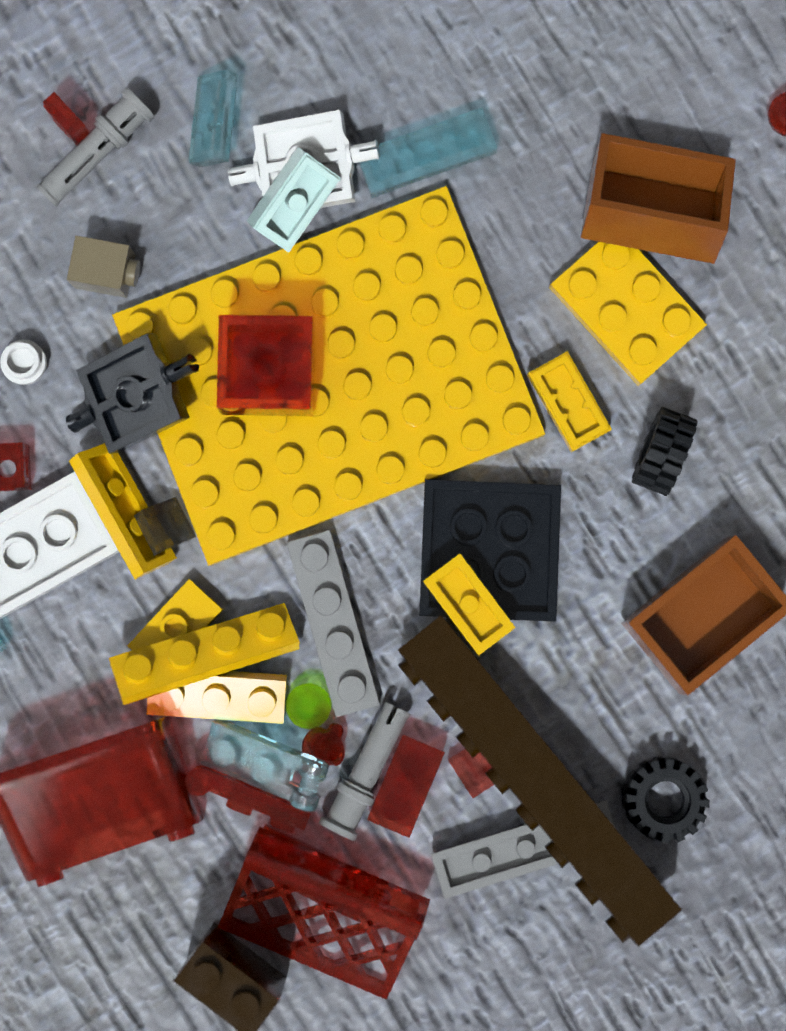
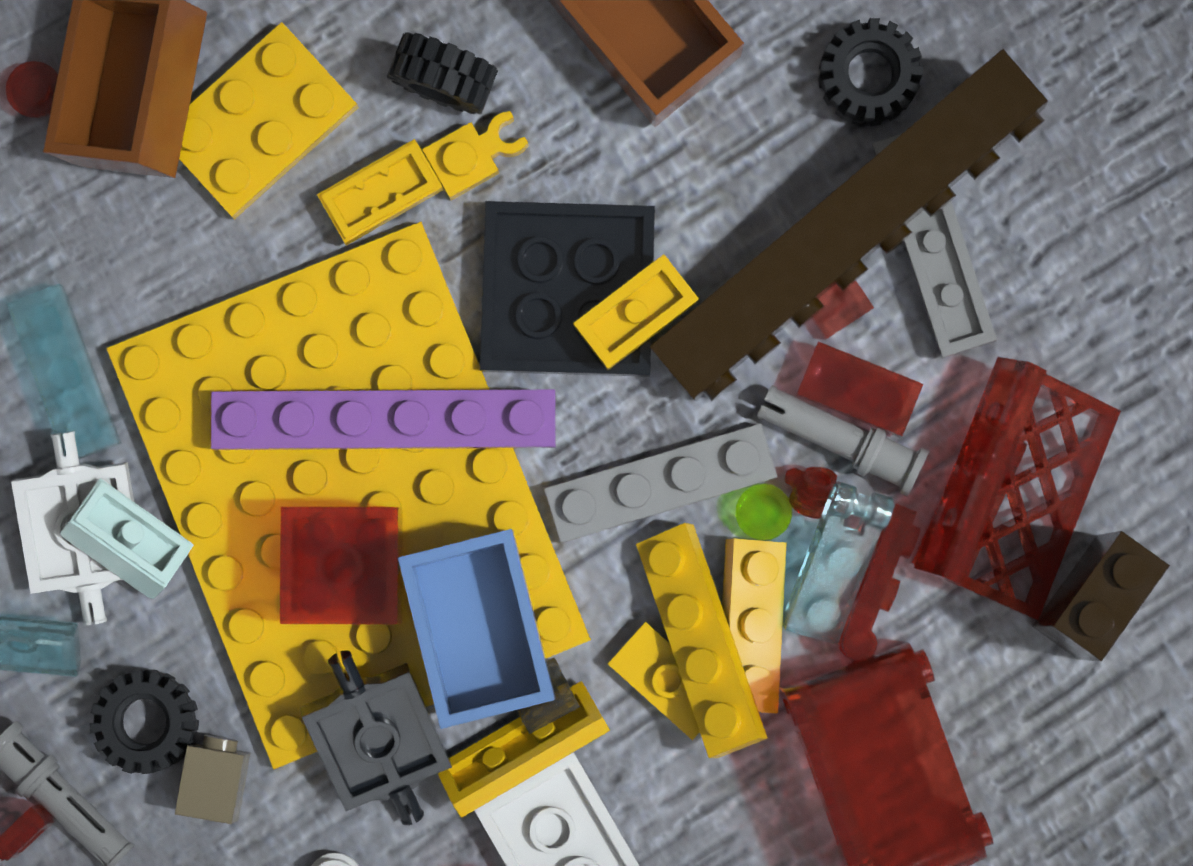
camera: 90 degrees left, 0 degrees up
none -> clear red plate [6,61,58,118]
none -> black tyre [89,670,199,774]
none -> medium lavender plate [211,389,556,450]
none -> medium blue piece [398,529,556,729]
none -> yellow plate [422,111,529,201]

